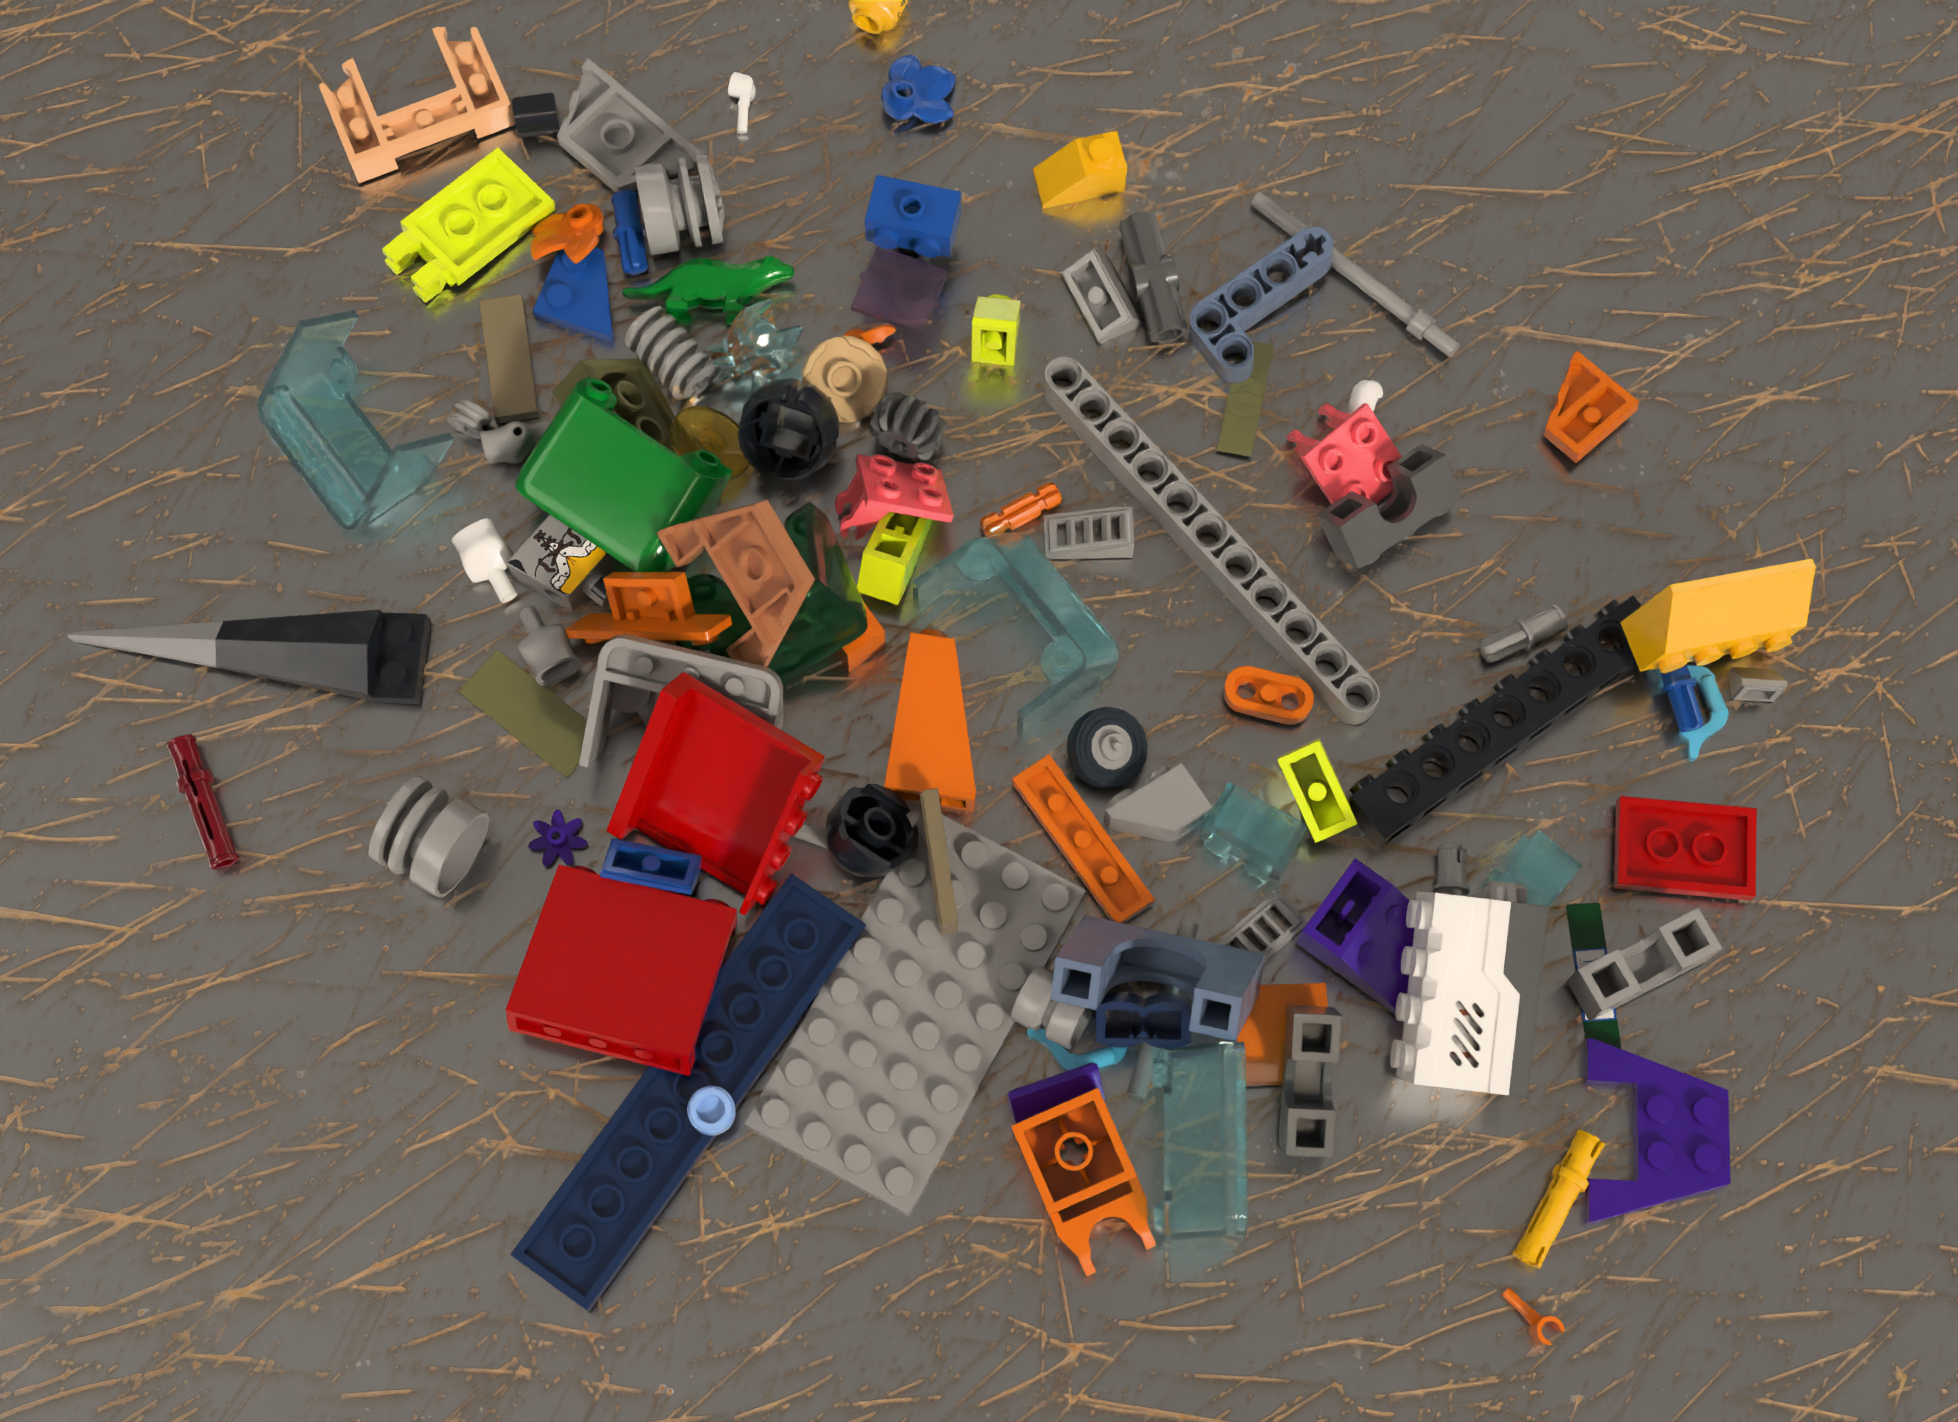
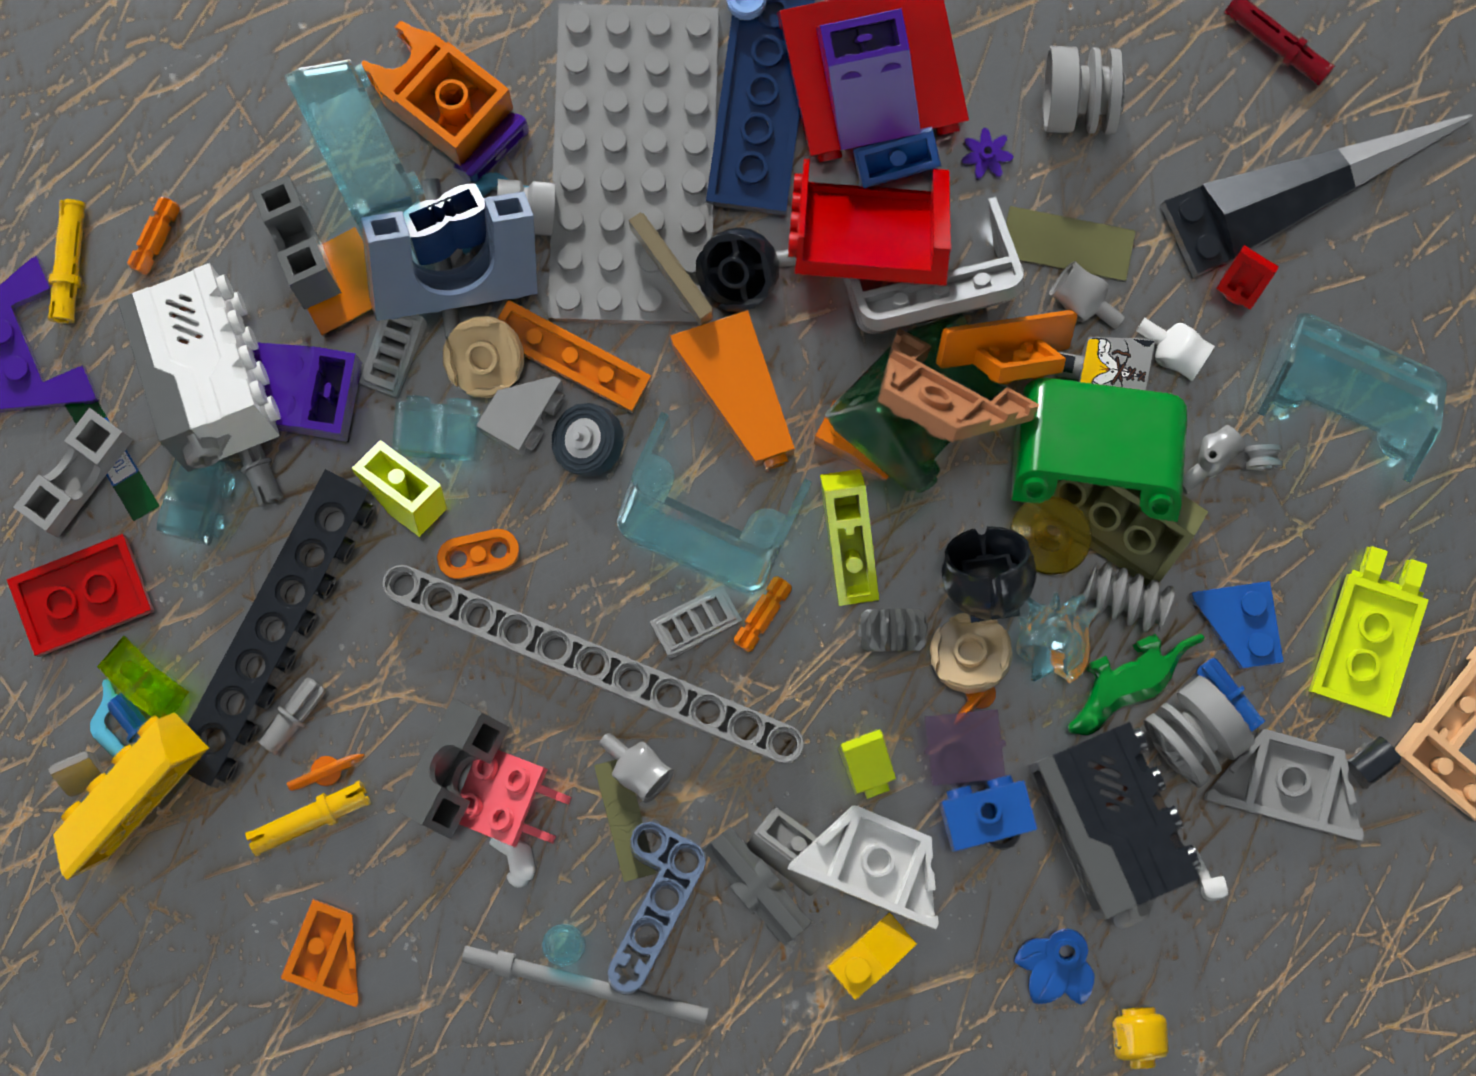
camera: 155 degrees right, 10 degrees up
dark tan tile [479,294,540,424] -> none
orange plate [531,204,604,264] -> none
coral plate [834,454,954,540] -> none
orange hand [1502,1287,1564,1345] -> none
none -> clear neon green slope [97,635,189,718]
none -> orange axle [127,197,180,275]
none -> yellow pin [245,780,371,857]
none -> orange piece [287,754,365,791]
none -> tan tile [443,316,524,398]
none -> clear light blue wheel [542,923,586,966]
none -> light grey piece [599,732,674,803]
none -> white wing [788,806,939,929]
none -> dark purple slope [816,8,921,150]
none -> black piece [1028,722,1201,929]
none -> red bracket [1216,245,1279,310]

